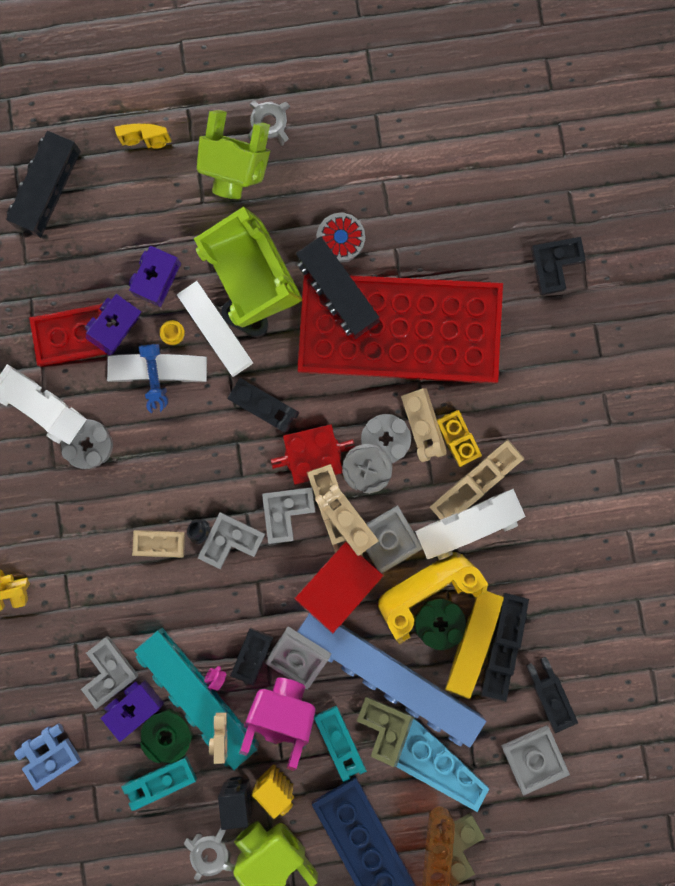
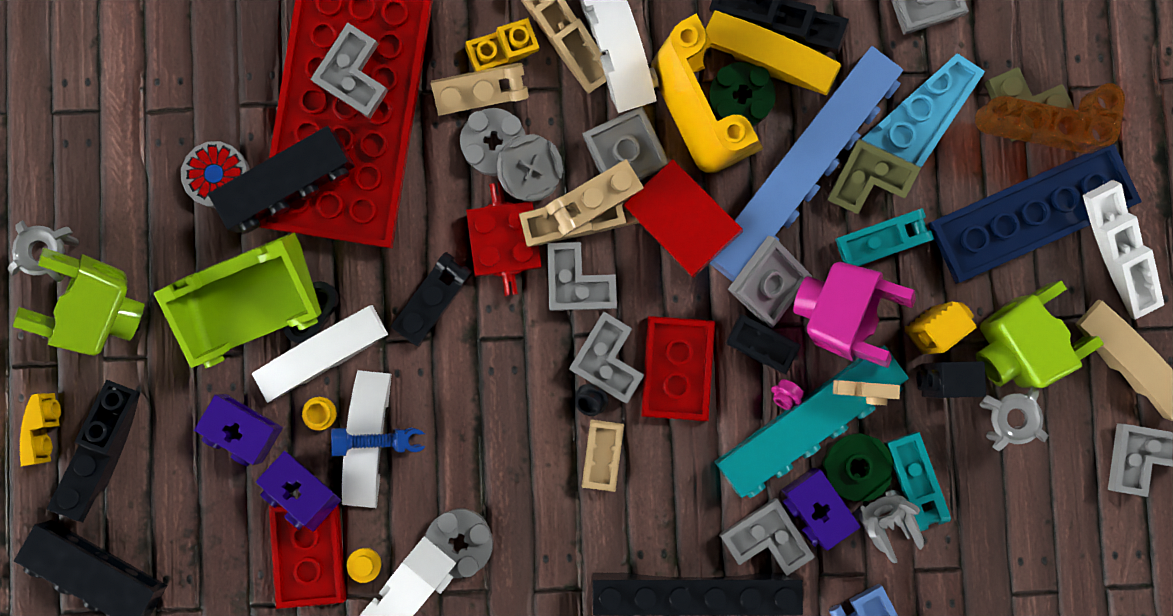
camera: 85 degrees left, 0 degrees up
none -> black slope [47,380,140,523]
none -> light grey plate [310,22,389,118]
none -> yellow plate [347,548,382,583]
none -> black arch [593,573,803,615]
none -> red tile [641,316,715,422]
none -> light grey piece [853,490,924,563]

